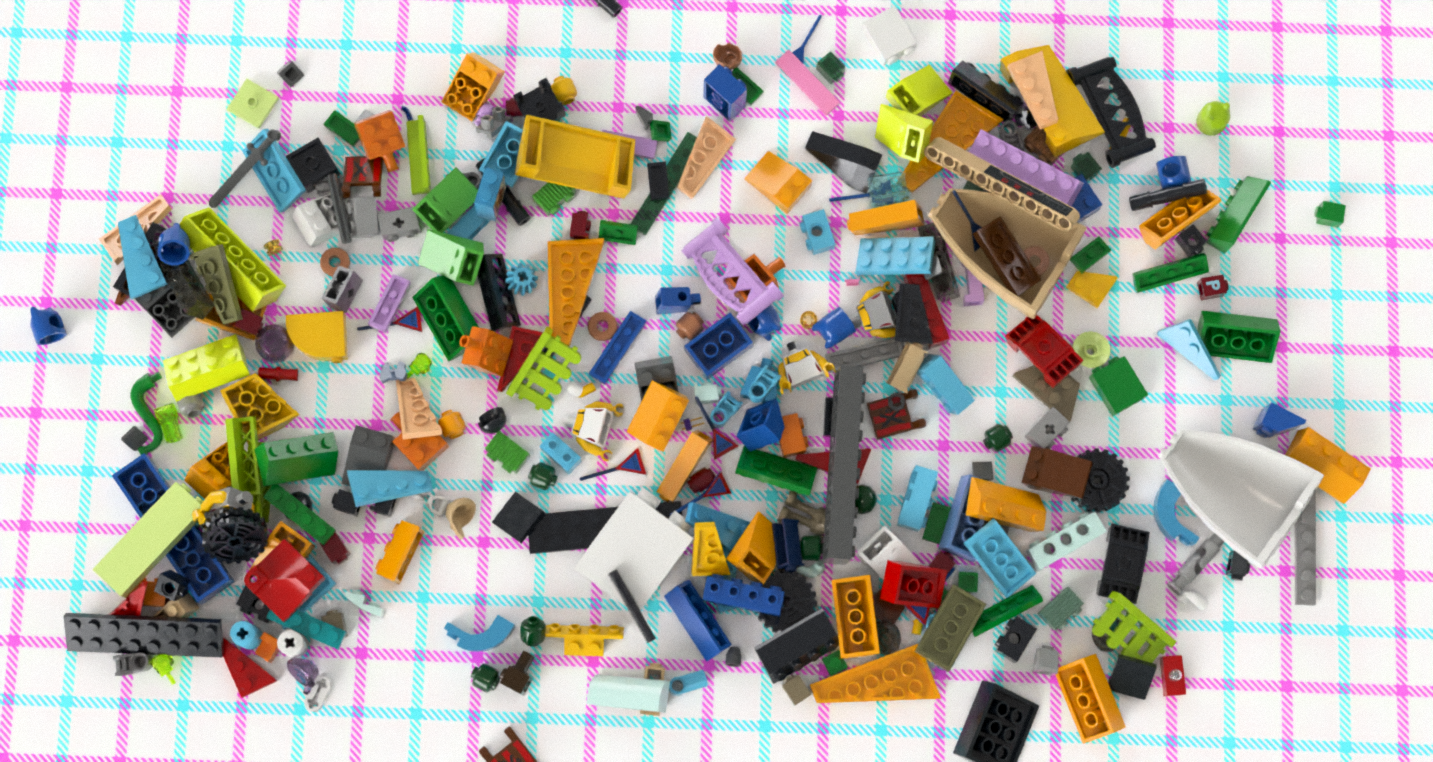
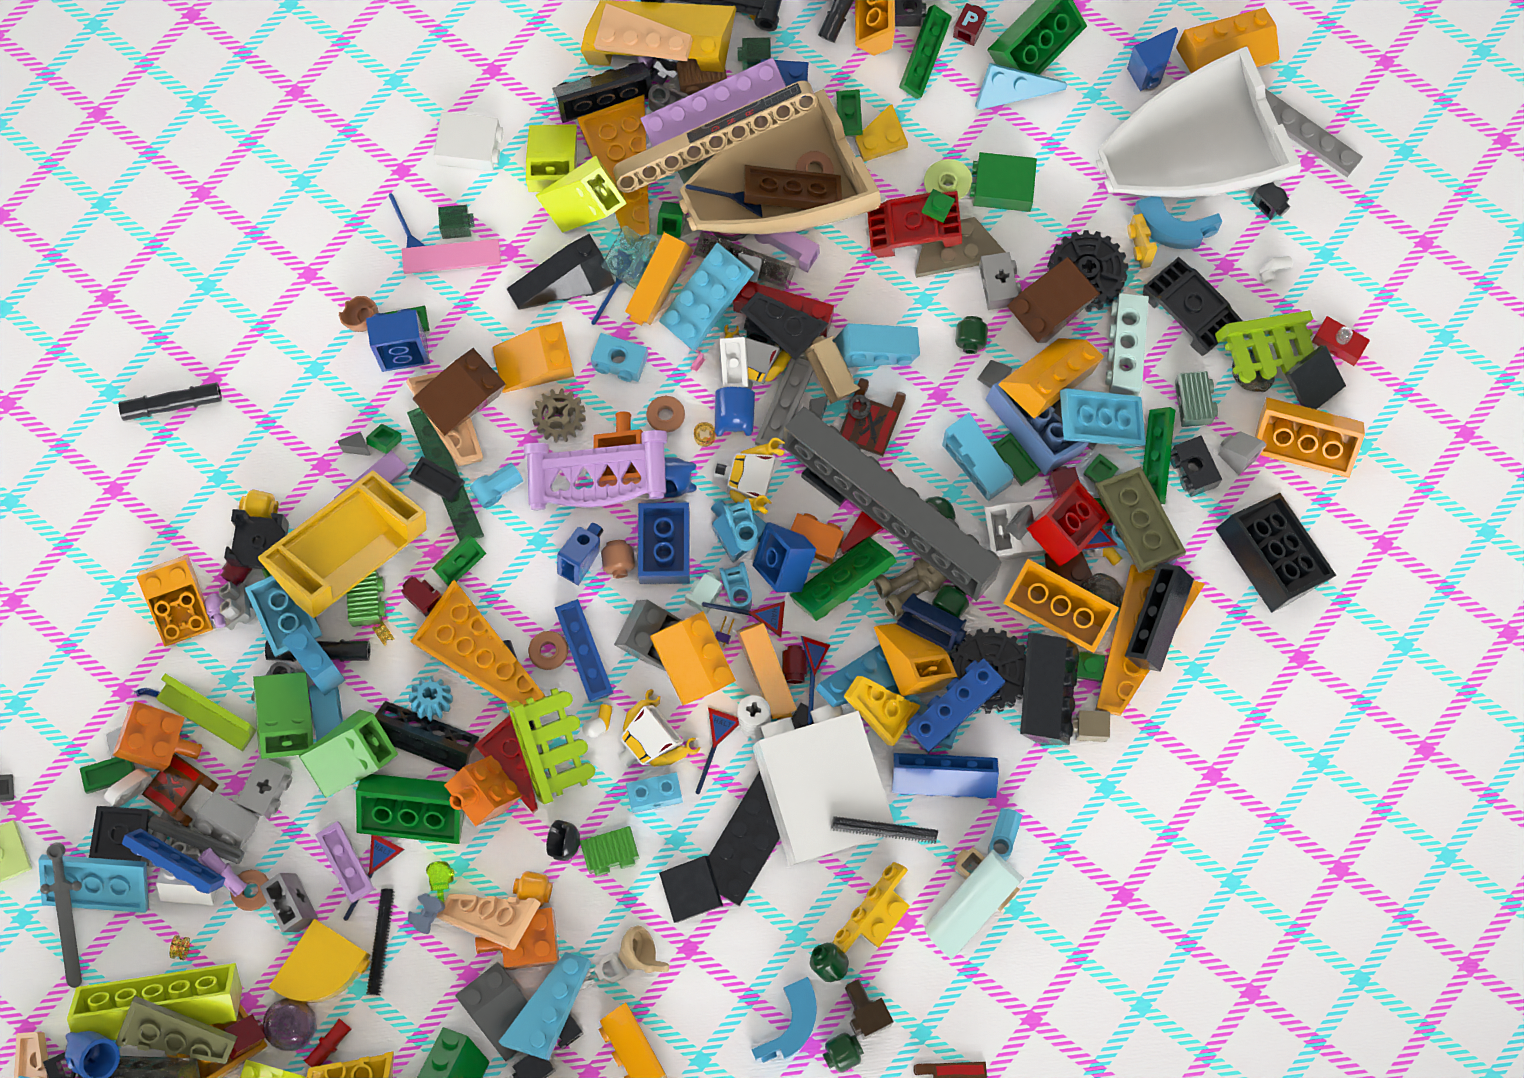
camera: 50 degrees left, 5 degrees down
dark green head [528,462,558,490] -> none
dark grey hose [725,647,742,667] -> none
light aqua arm [796,560,825,579] -> none
light grey piece [1167,533,1224,595] -> none
none -> white beam [104,768,152,807]
none -> blue plate [122,828,226,894]
none -> lavender pin [198,848,247,897]
none -> black axle [366,888,395,996]
none -> clear yellow bush [372,621,395,646]
none -> reddish brown slope [412,347,506,436]
none -> medium azure piece [470,462,524,508]
none -> dark tan gear [532,388,586,443]
none -> nougat piece [646,395,685,433]
none -> green brick [656,201,686,238]
none -> white plate [720,337,749,387]
none -> white piece [737,695,771,740]
none -> dark grey slope [809,396,828,418]
none -> green plate [922,189,955,223]
none -> dark grey slope [1006,505,1034,540]
none -> black brick [1125,563,1194,672]
none -> yellow wing [1127,213,1158,269]

